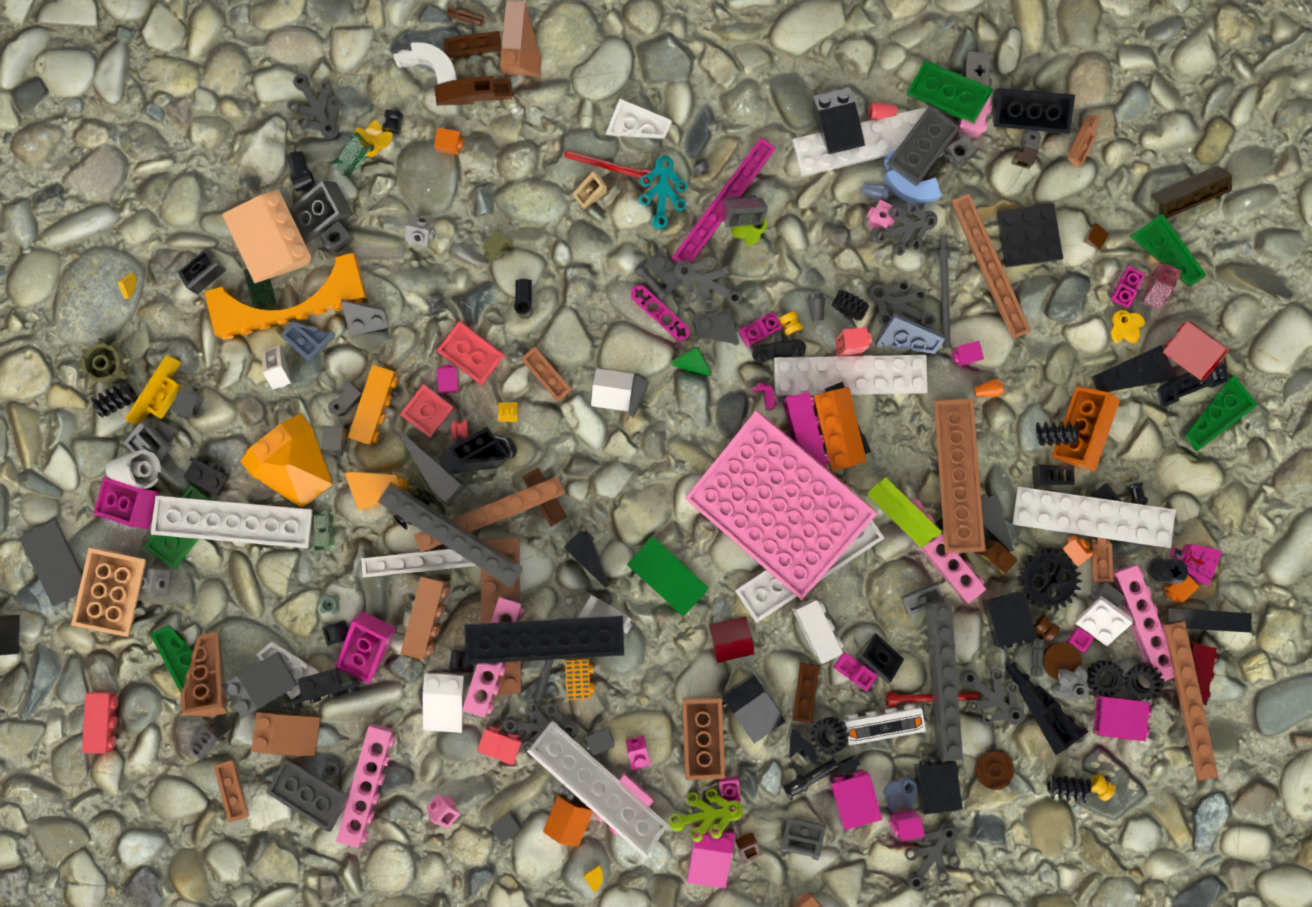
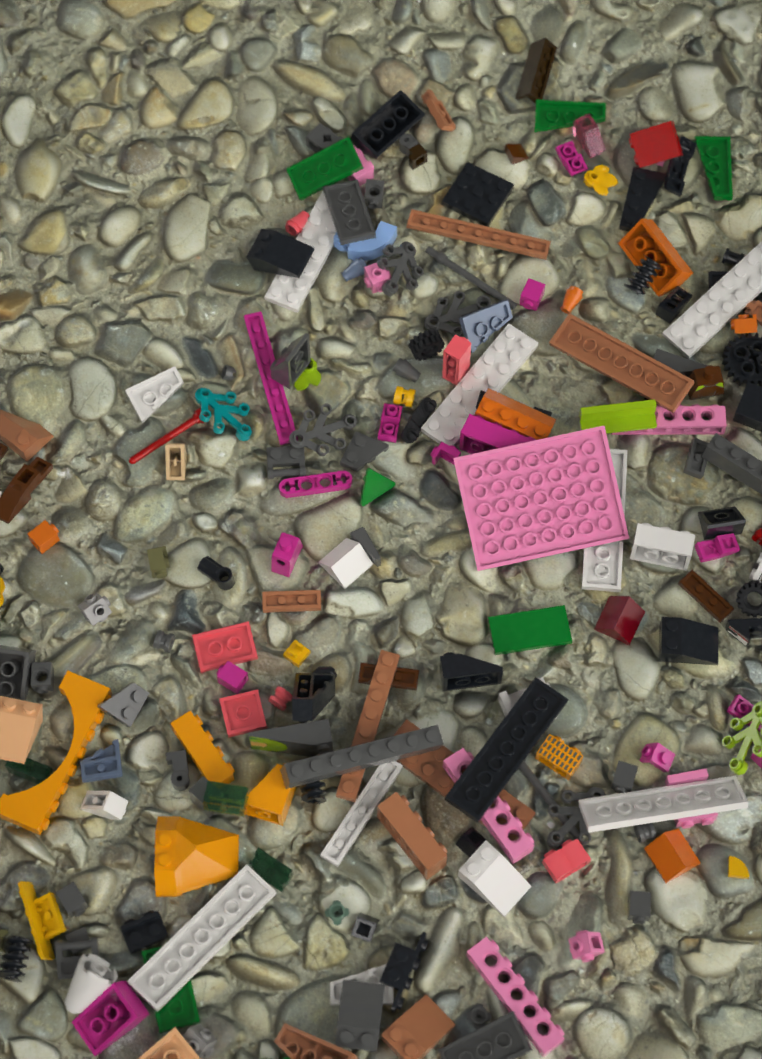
camera: 45 degrees left, 20 degrees down
dark pink slope [335,611,397,684] -> none
nougat brick [682,696,725,780] -> none
none -> clear green hinge [203,781,248,817]
none -> dark pink torso [271,532,303,578]

